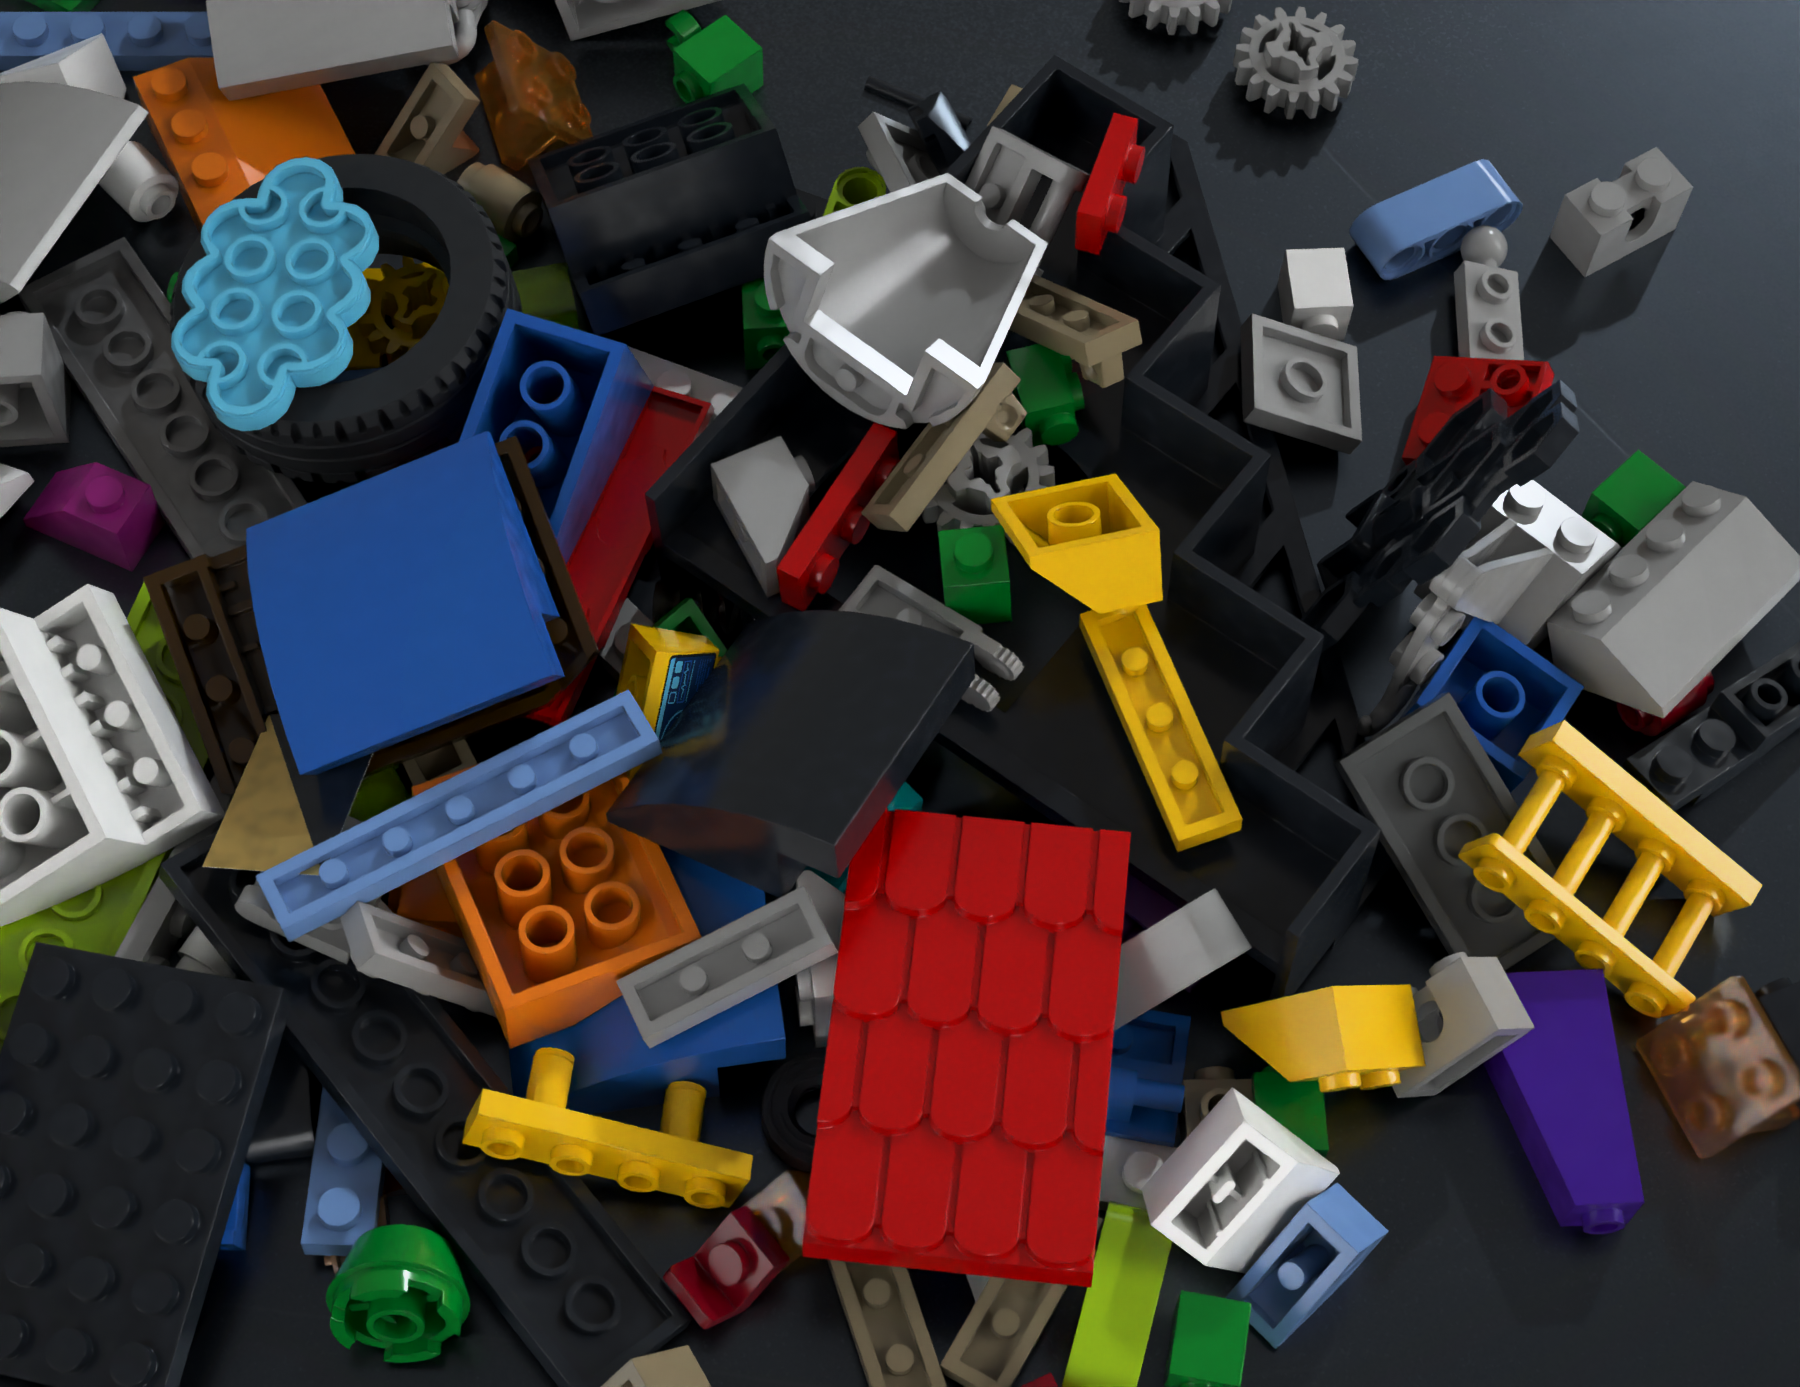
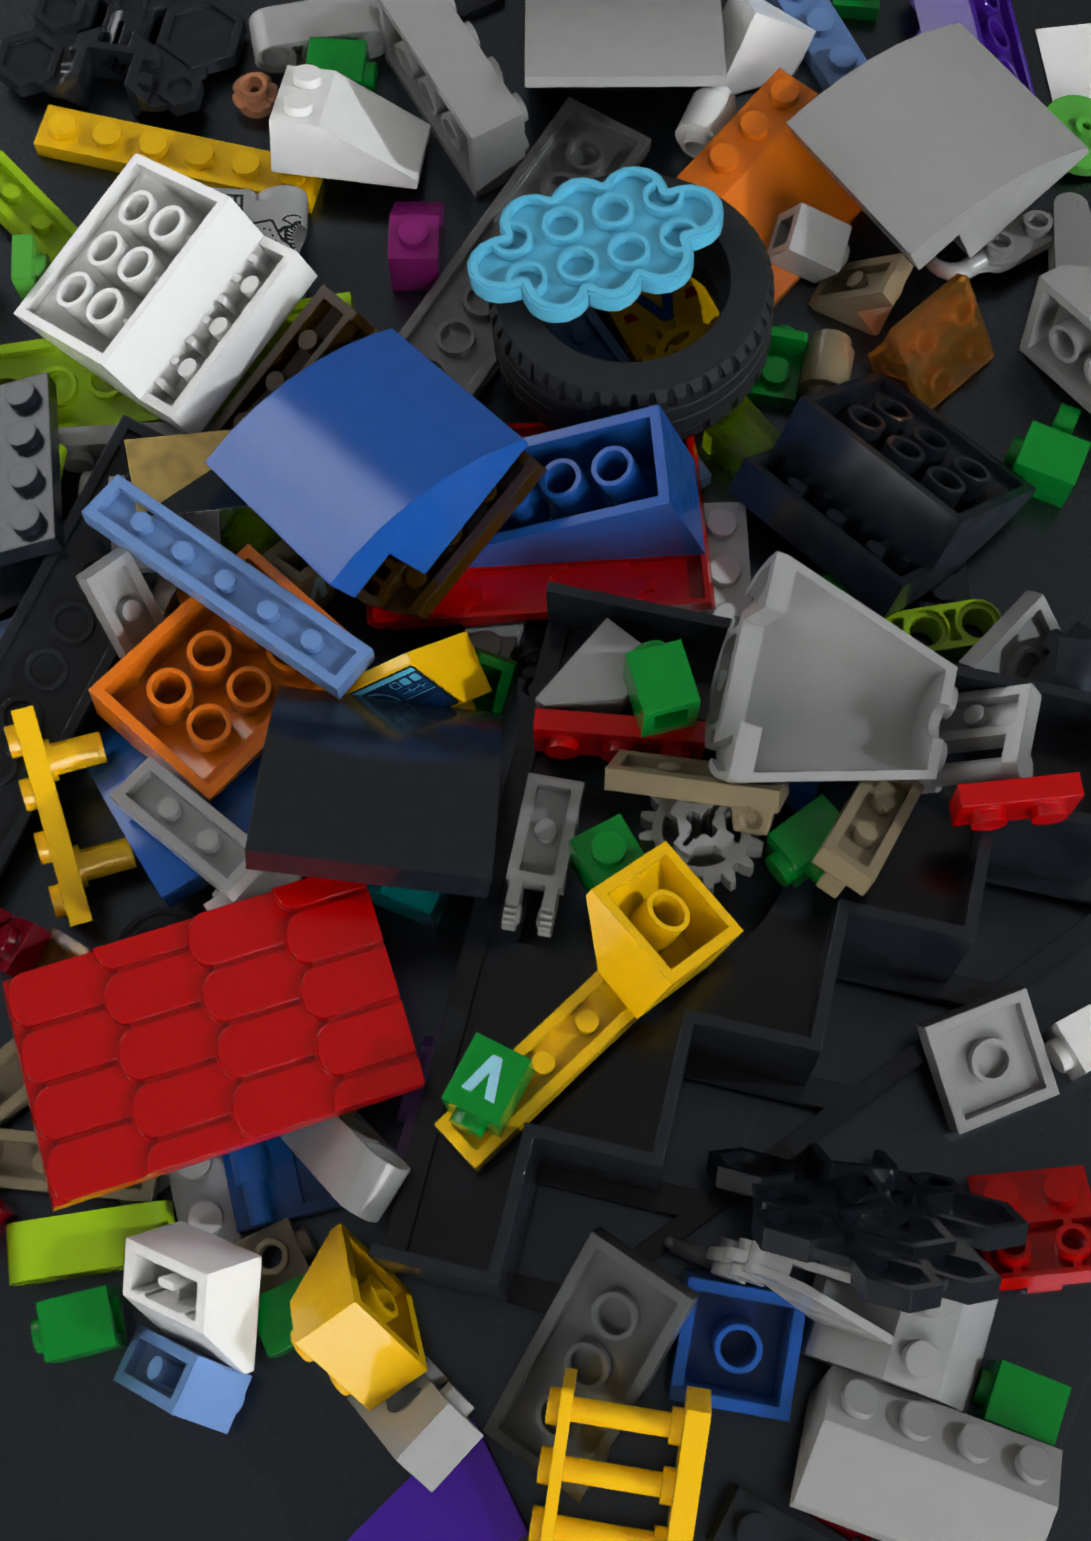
camera: 70 degrees right, 10 degrees up
none -> green brick [441,1032,535,1138]
none -> green brick [623,639,701,738]
none -> light grey brick [767,203,852,283]

